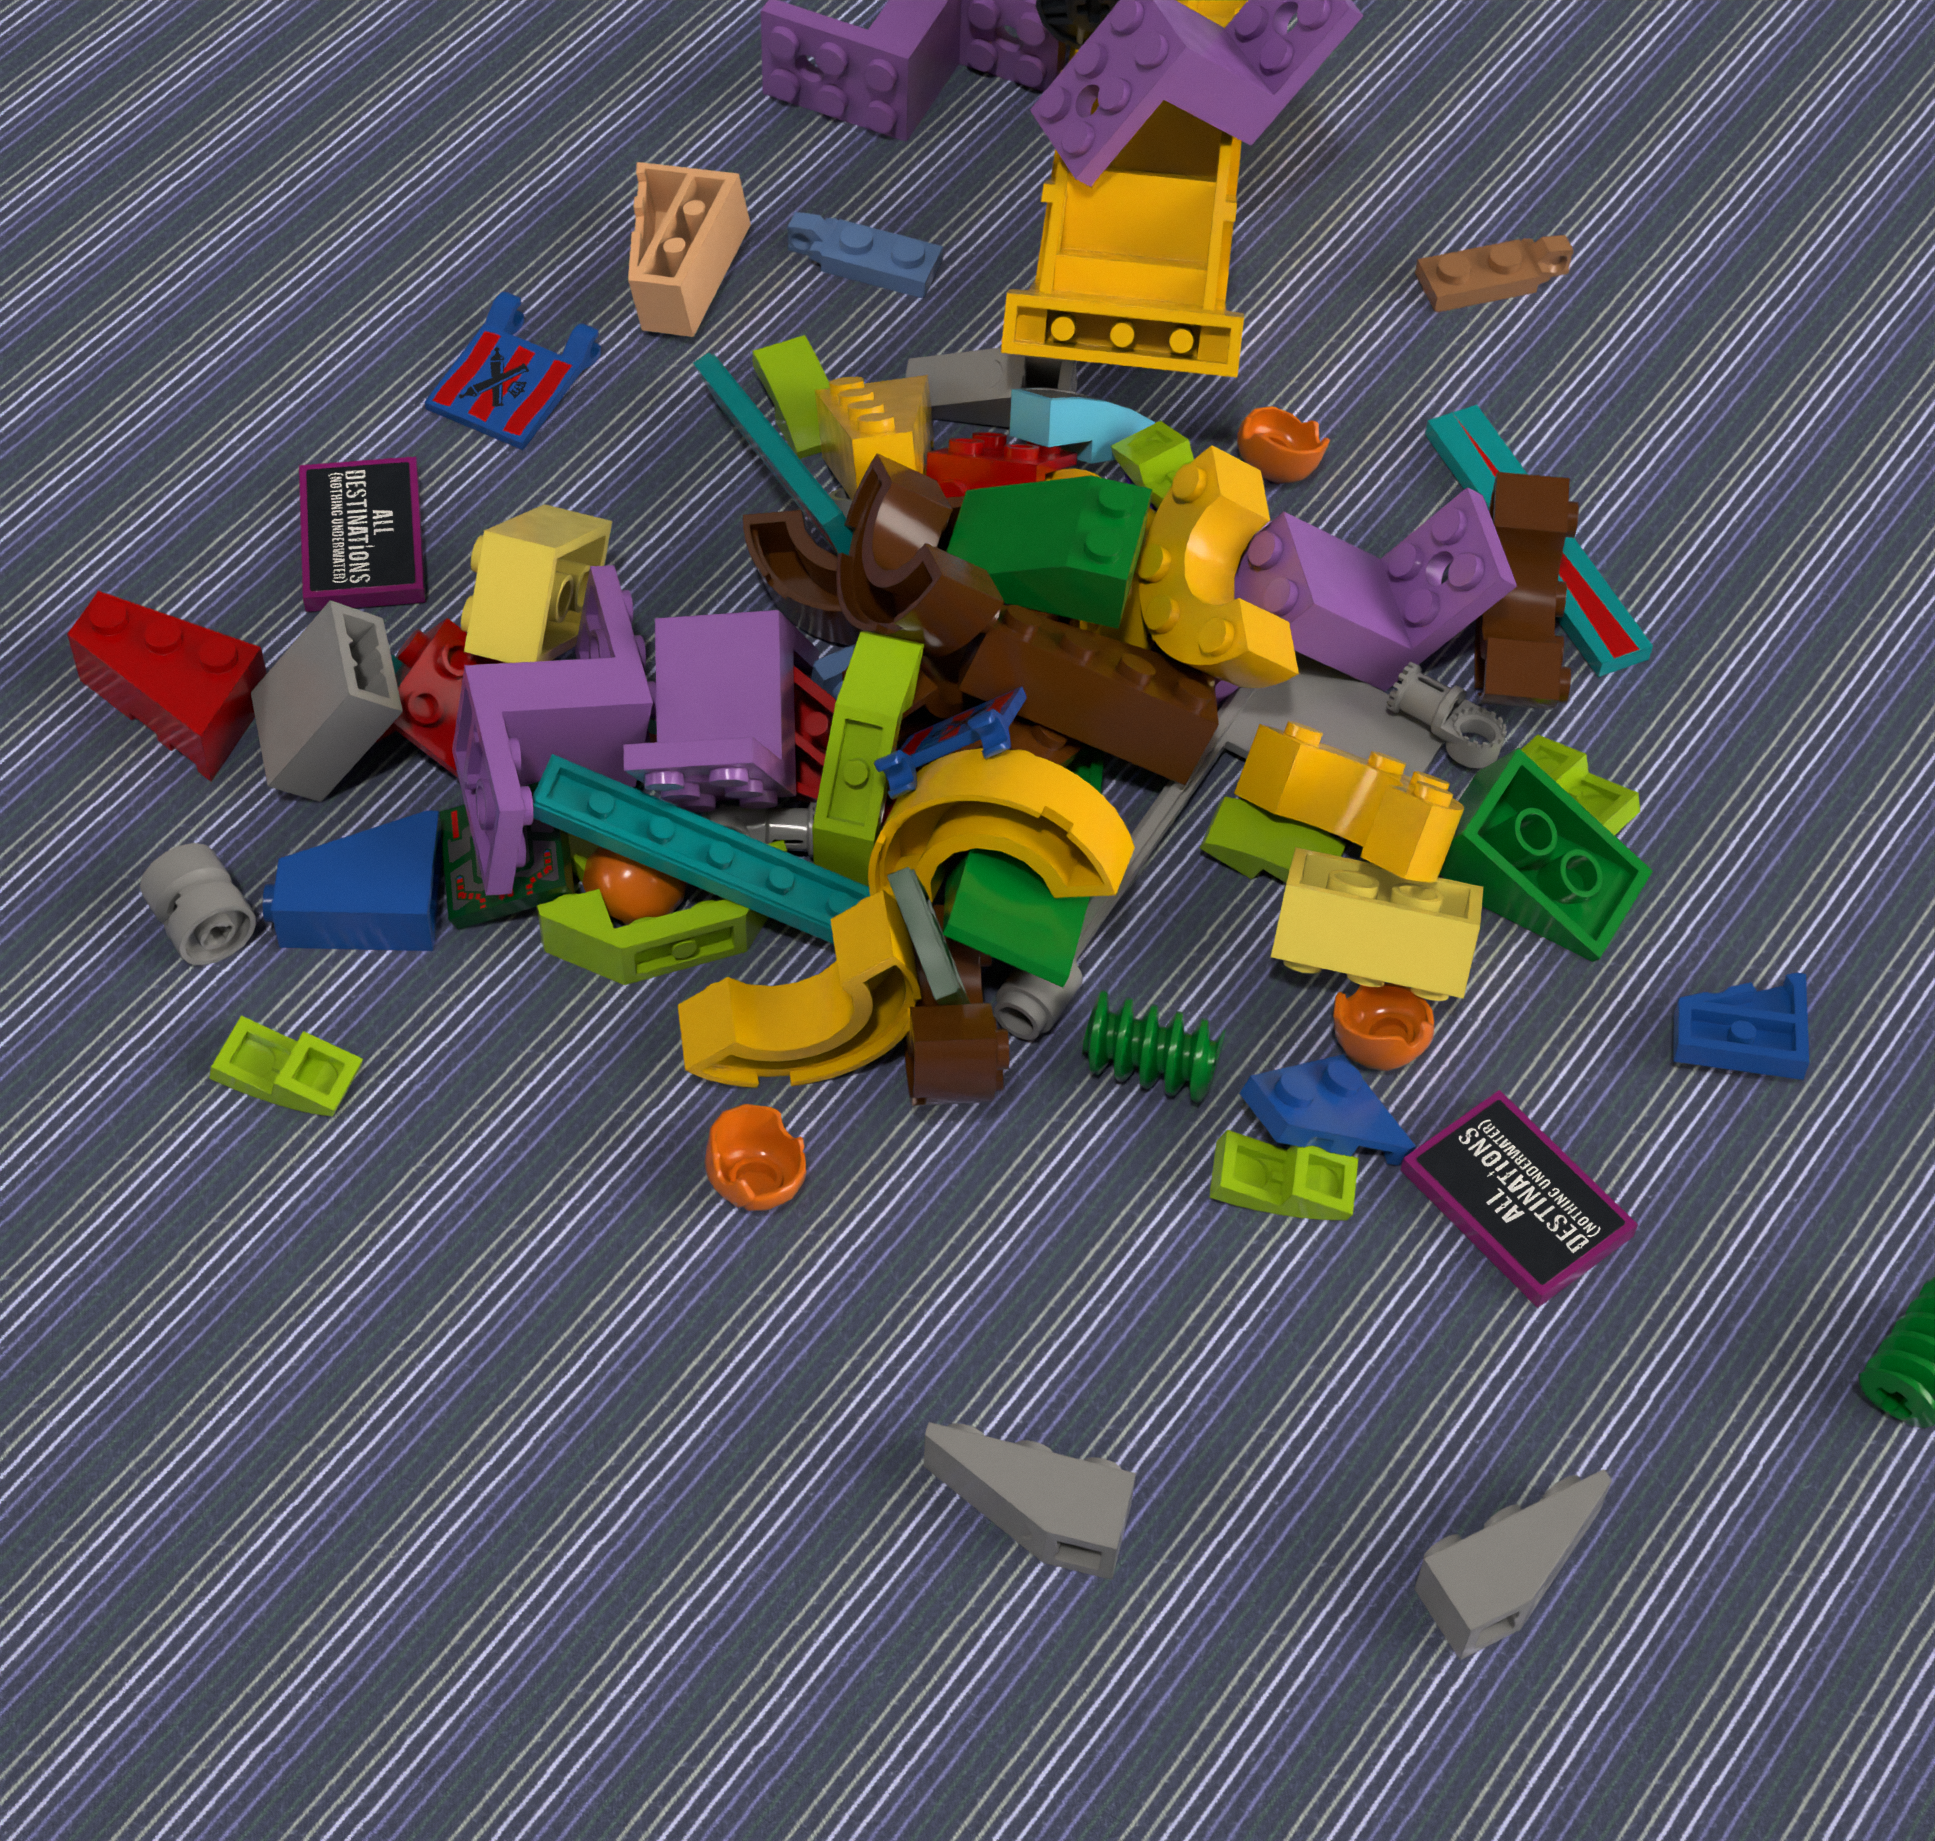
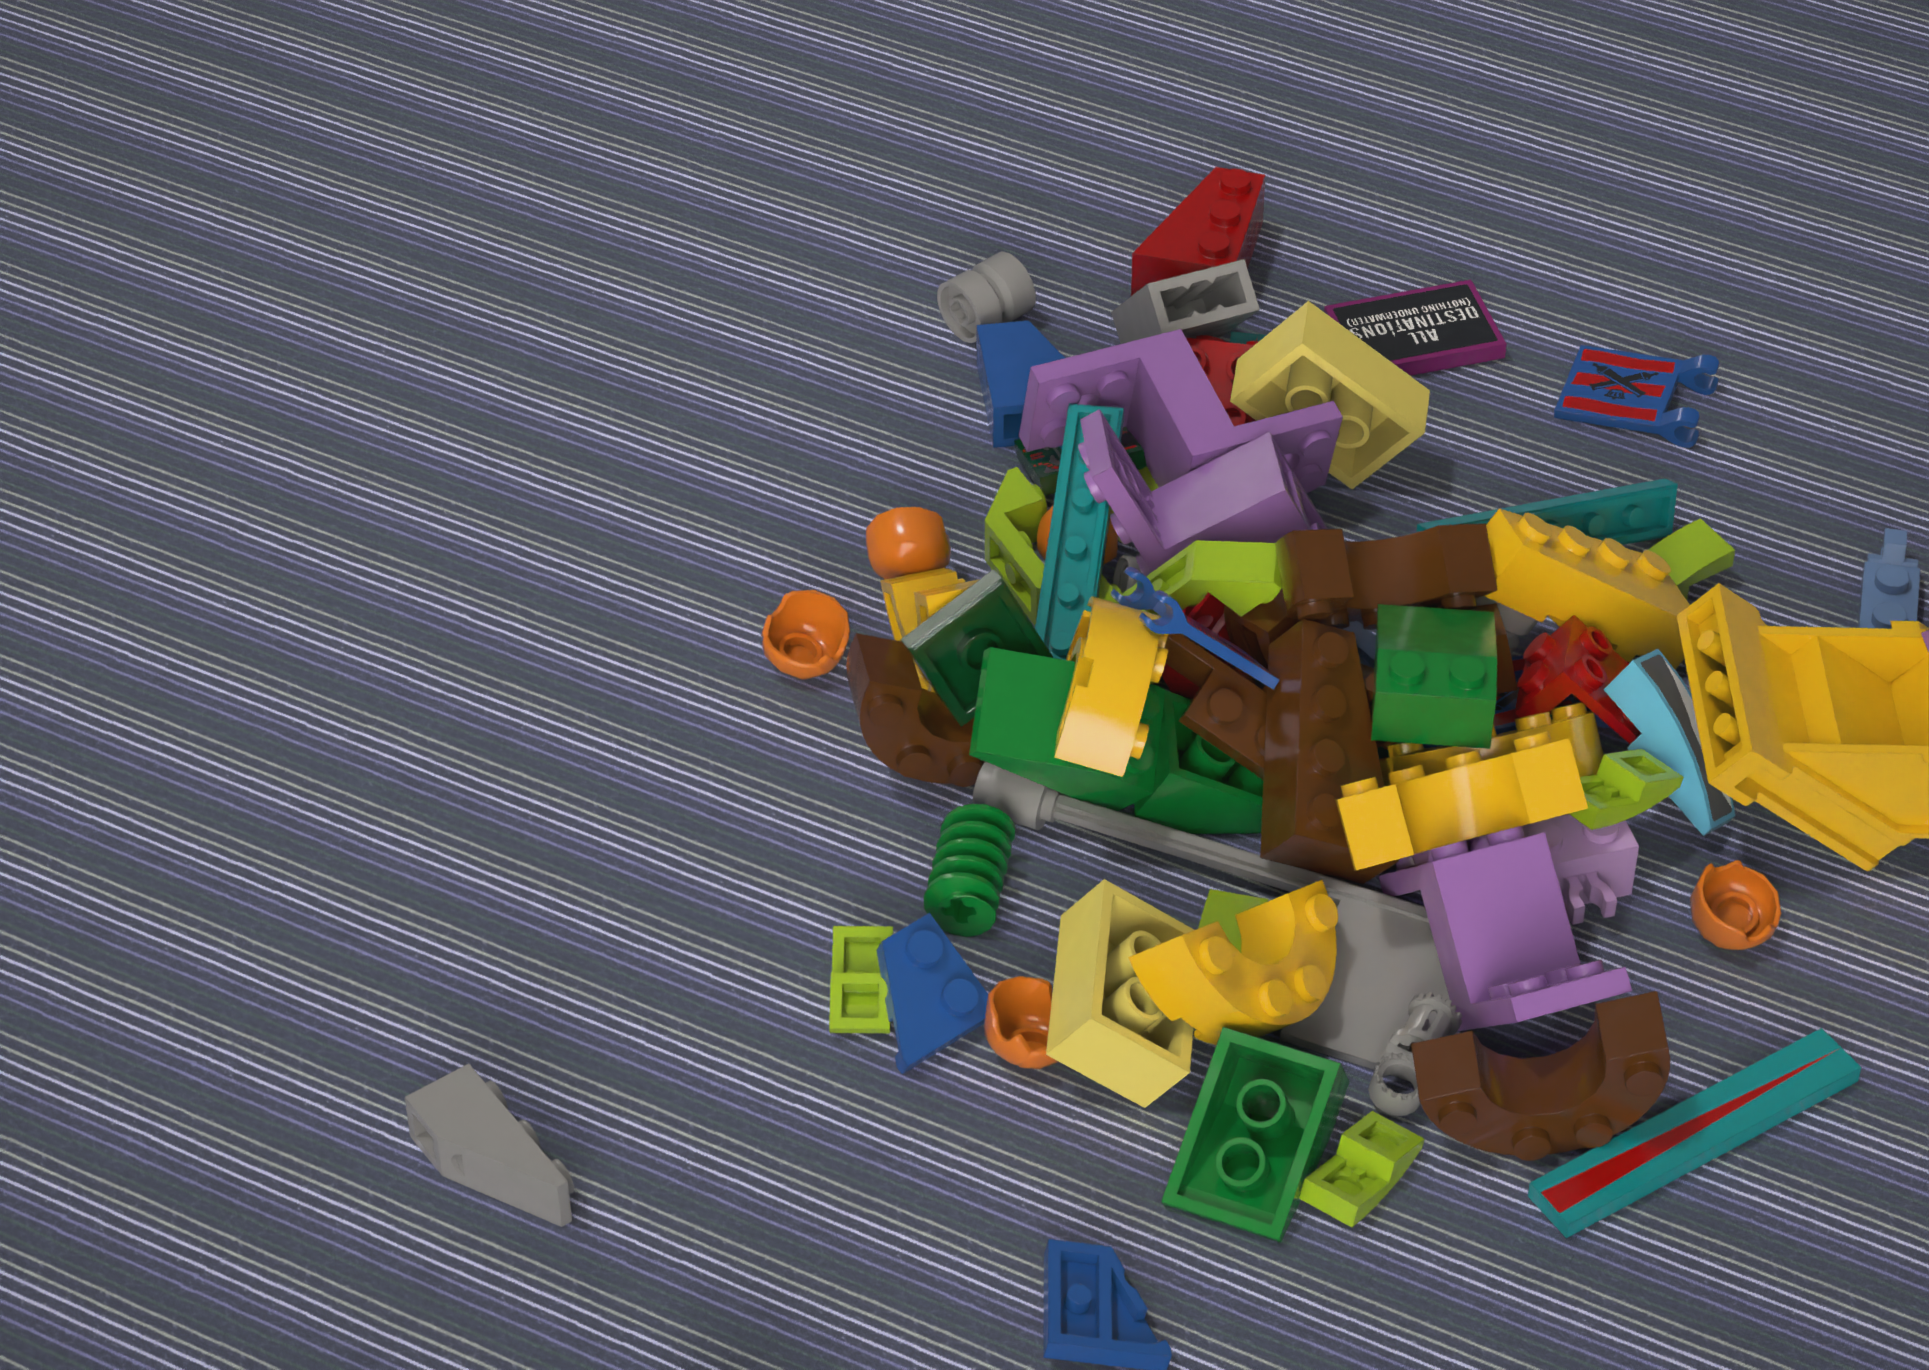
camera: 85 degrees right, 10 degrees down
lime slope [209,1015,363,1117] -> none
light nougat wedge [628,162,751,337] -> none
light grey slope [924,1422,1136,1580] -> none
black tile [1400,1090,1638,1308] -> none
none -> orange hair [866,507,951,580]

